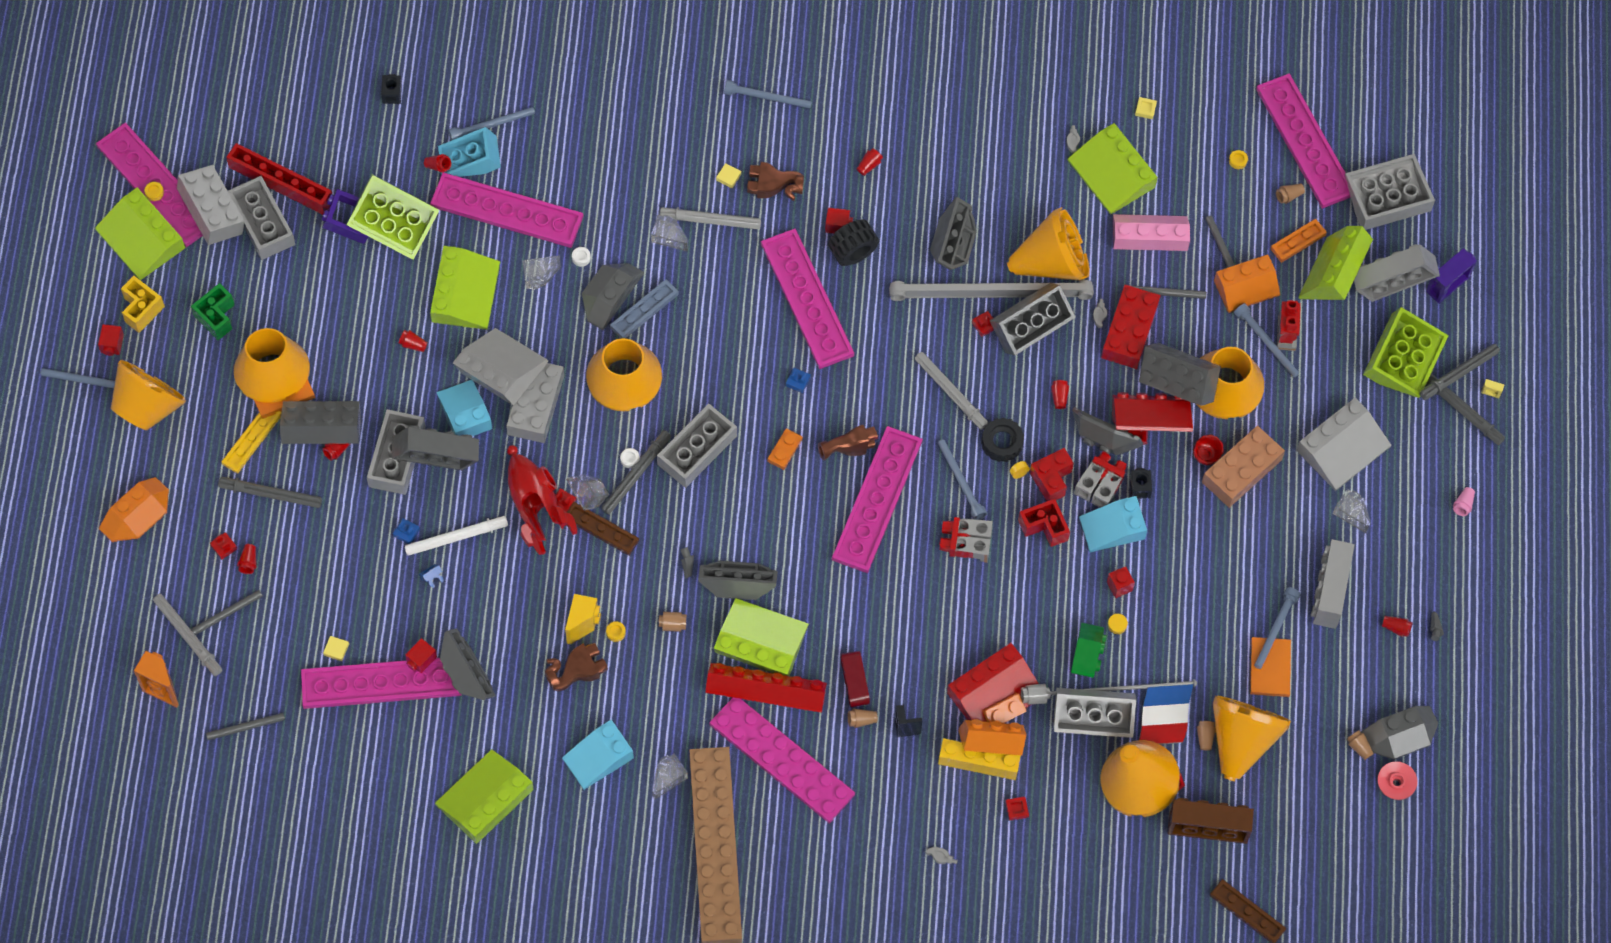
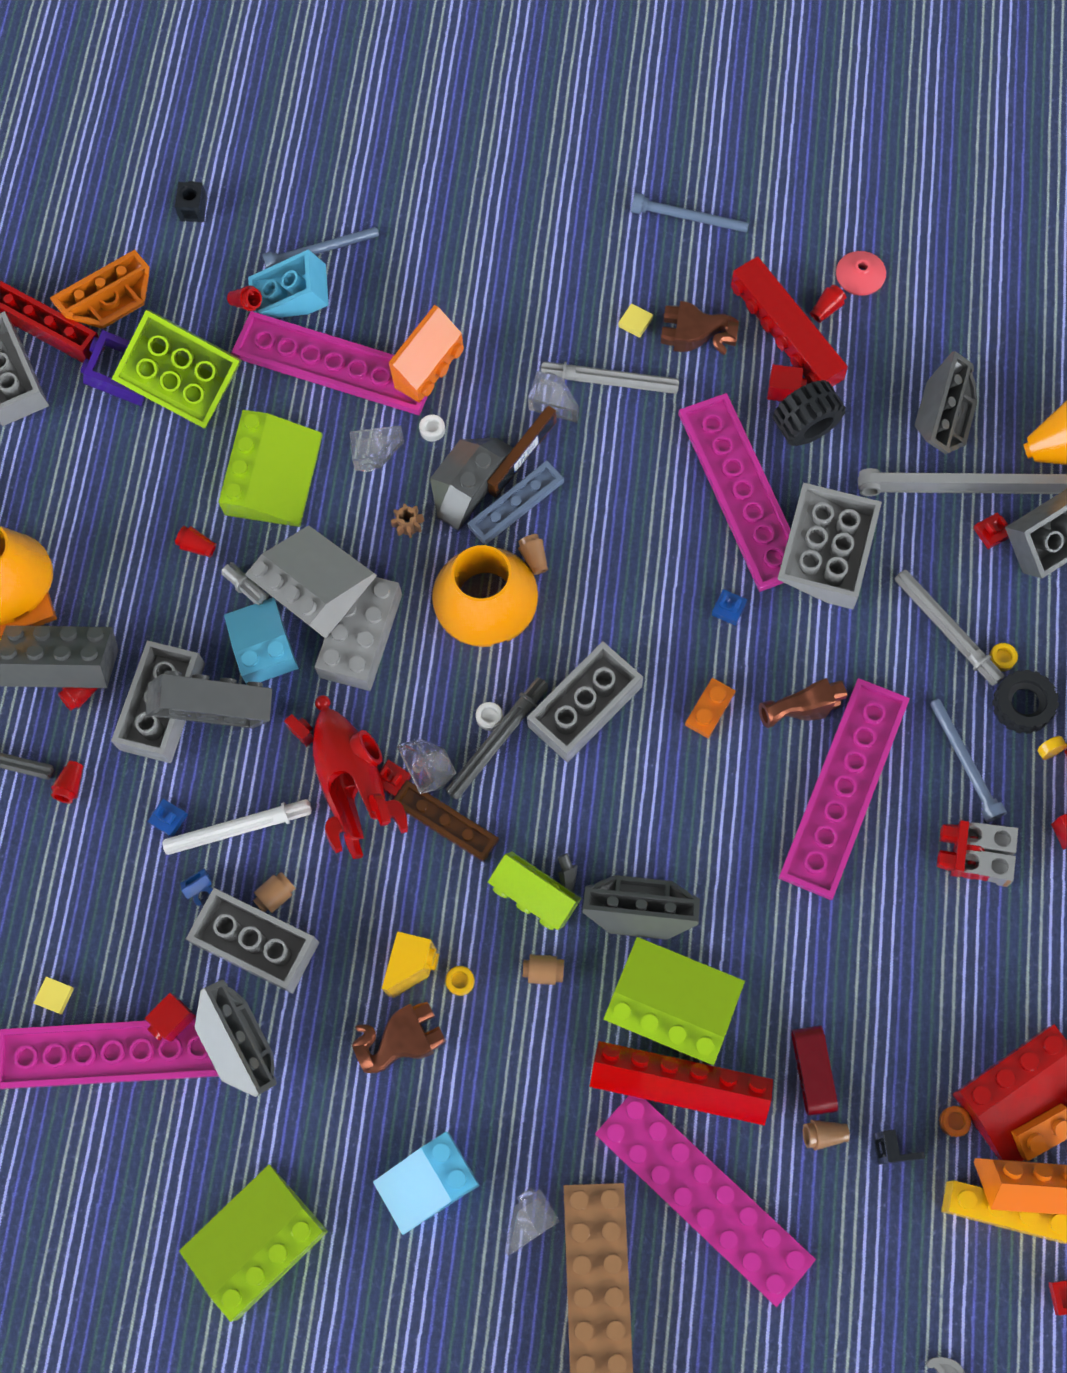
camera: 10 degrees right, 5 degrees up
none -> orange wedge [50,250,150,329]
none -> red cone [51,761,84,804]
none -> light grey brick [186,888,319,994]
none -> light grey axle [221,562,267,605]
none -> medium nougat brick [253,872,296,913]
none -> red plate [284,714,313,747]
none -> slope [389,305,464,403]
none -> medium nougat gear [391,504,424,538]
none -> reddish brown tile [487,406,557,498]
none -> lime brick [487,852,582,930]
none -> medium nougat cone [518,534,548,575]
none -> red brick [731,256,848,387]
none -> light grey slope [777,482,882,610]
none -> coral dish [836,251,886,296]
none -> orange tile [939,1106,971,1137]
none -> yellow tile [989,643,1018,672]

